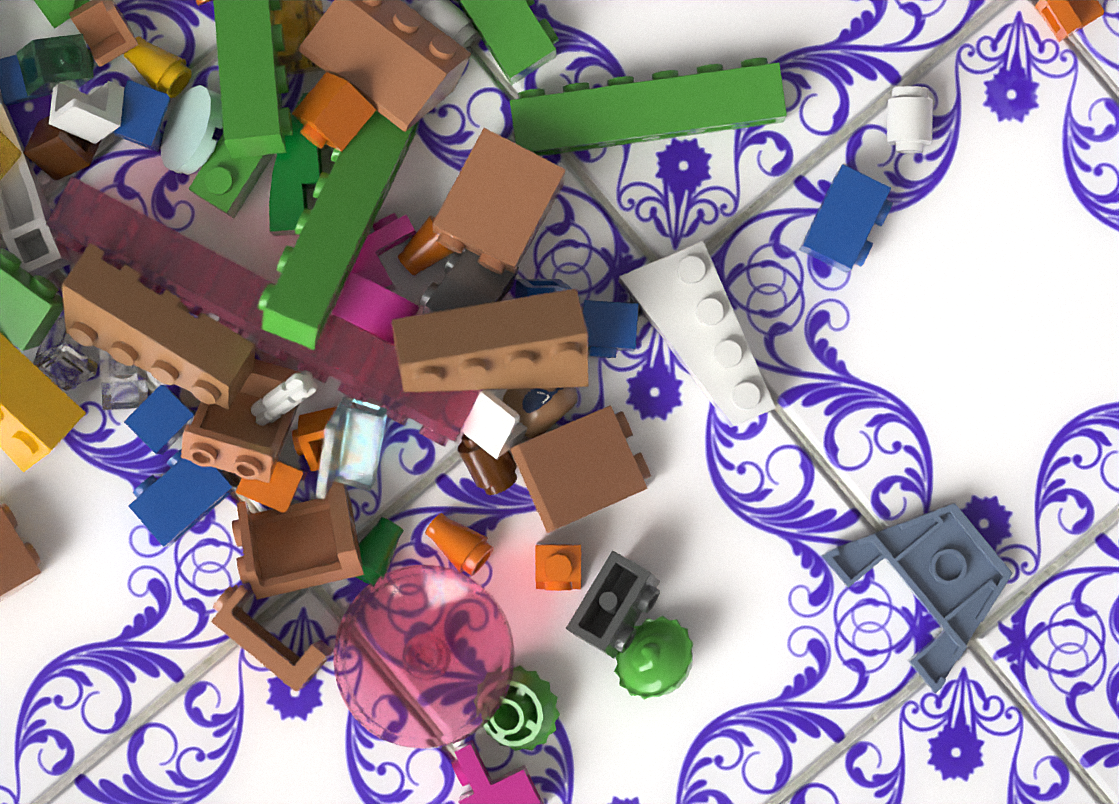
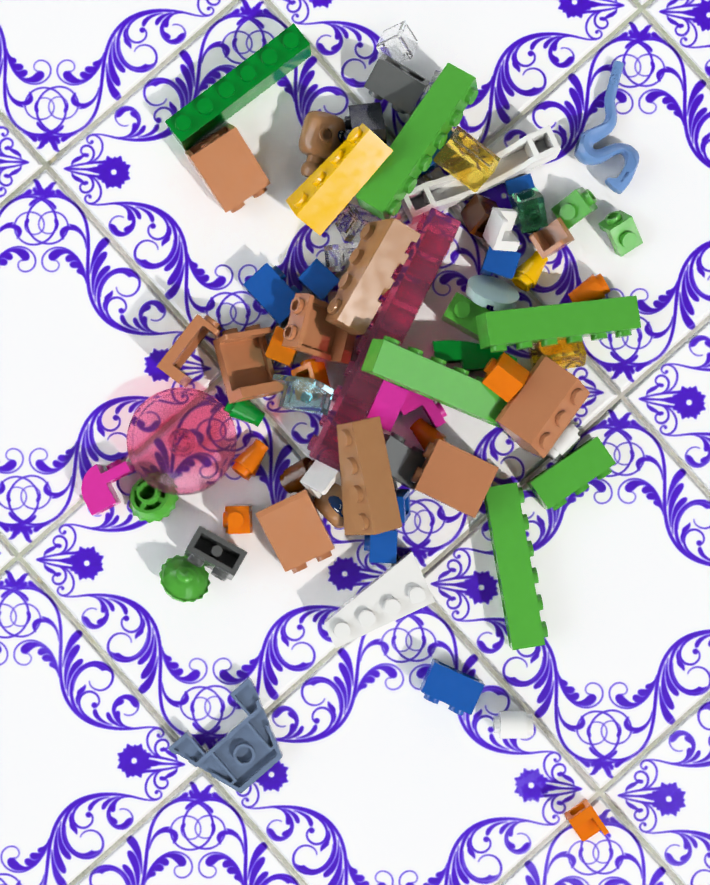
camera: 85 degrees right, 0 degrees up
white axle [251,370,317,426] -> none

